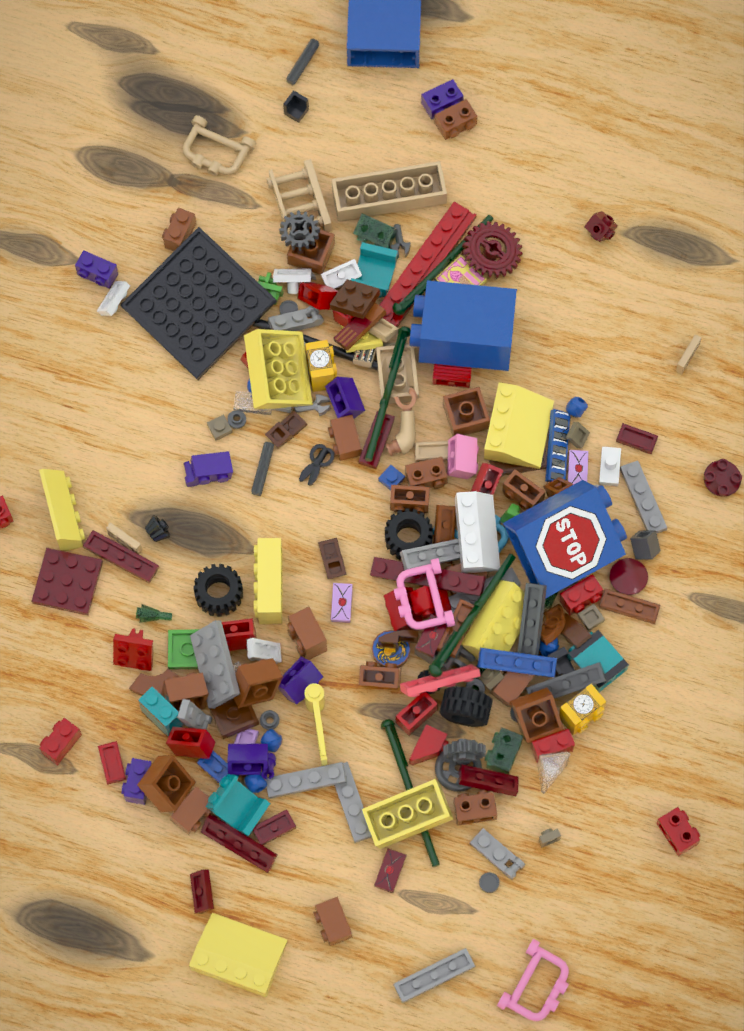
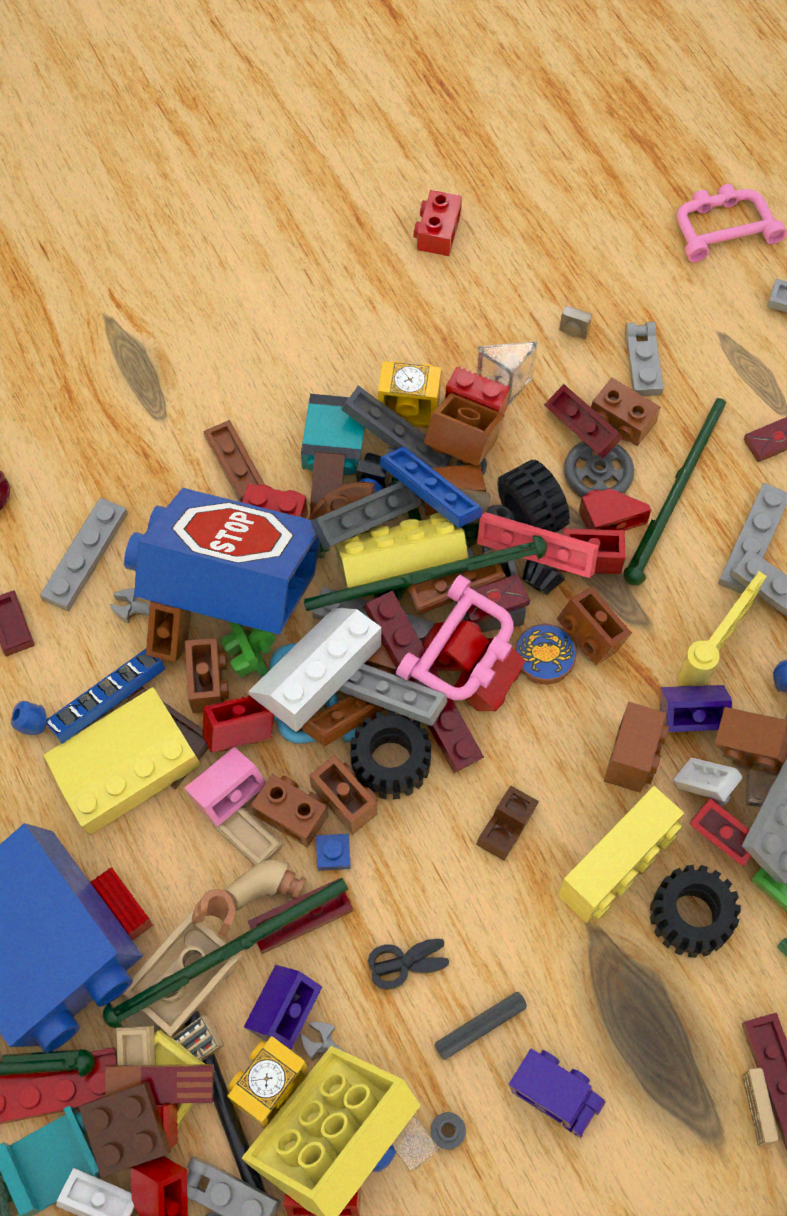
camera: 135 degrees left, 5 degrees down
black piece [145,515,170,542] -> none
dark tan plate [207,415,233,441] -> none
dark grey plate [260,710,280,730] -> none
reddish brown slope [265,410,308,448] -> none
dark orange brick [328,415,362,461] -> none
lavender tile [331,583,353,623] -> none
light yellow brick [362,779,453,849] -> none
reddish brown slope [378,630,419,649] -> none
dark orange brick [443,386,490,436] -> none
dark grey gear [443,739,486,764] -> none
dark grey piece [479,872,499,893] -> none
clear green brick [484,727,523,774] -> none
dark tan plate [566,422,590,448] -> none
lavender tile [568,450,588,485] -> none
dark tan plate [577,604,605,631] -> none
white tile [599,447,621,486] -> none
dark red dish [609,558,648,595] -> none
dark grey panel [630,530,661,560] -> none

